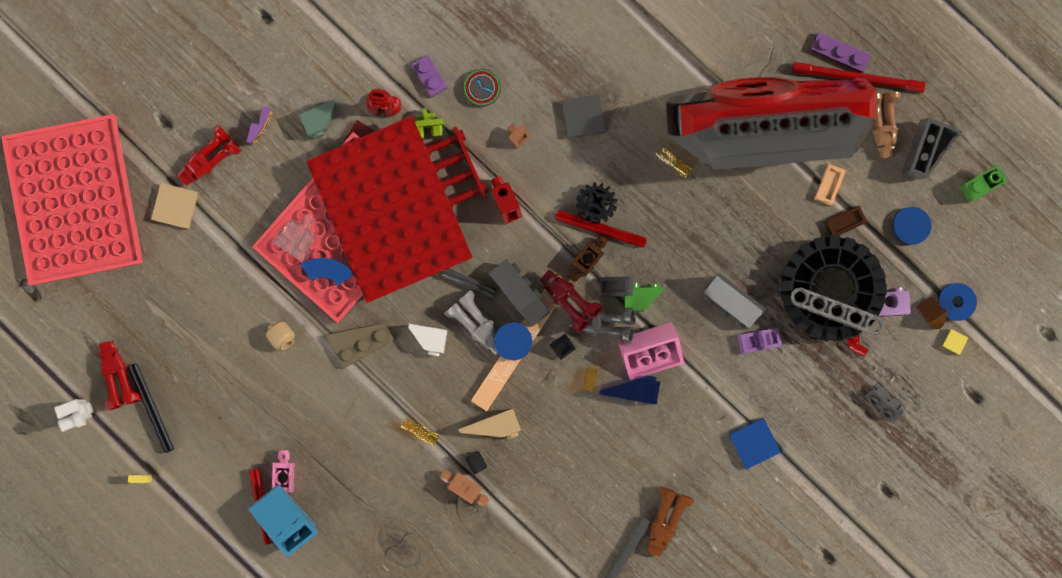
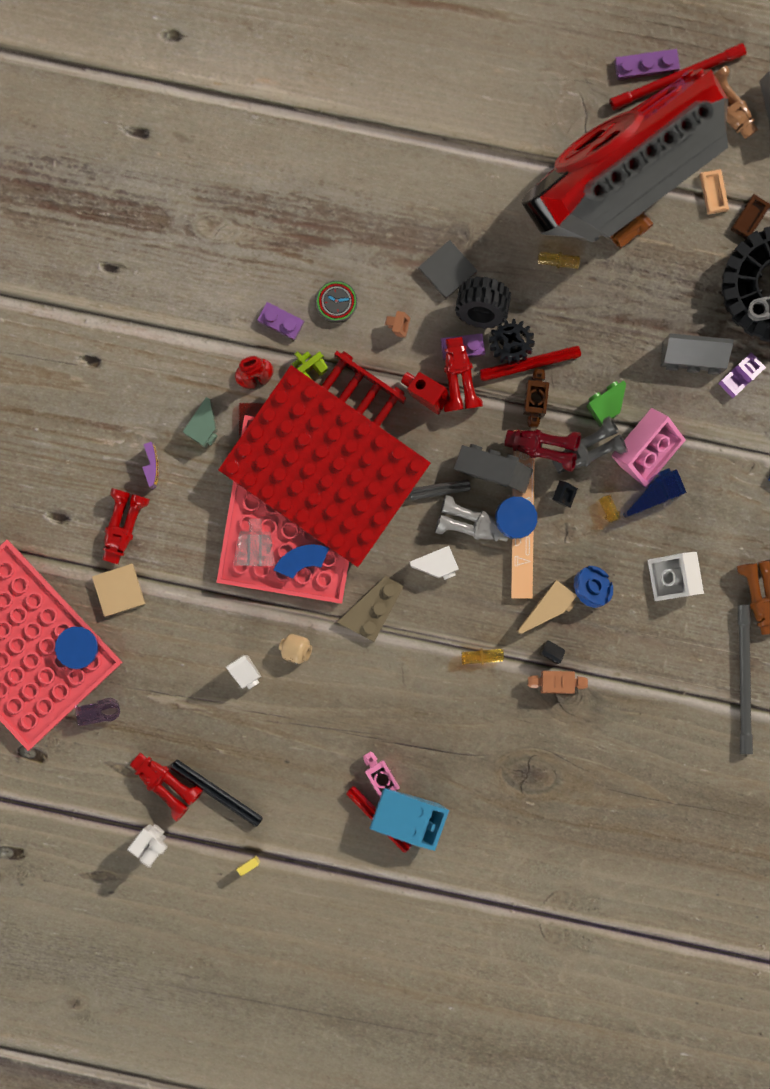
camera: 30 degrees left, 0 degrees up
dark grey tile [599,276,633,297] -> none
none -> blue tile [55,627,98,669]
none -> clear purple piece [75,698,120,726]
none -> white slope [226,655,262,689]
none -> medium lavender plate [441,333,485,360]
none -> red piece [443,337,483,412]
none -> black tyre [455,276,511,329]
none -> blue tile [574,566,613,608]
none -> dark orange piece [610,212,654,249]
none -> white slope [648,552,704,601]

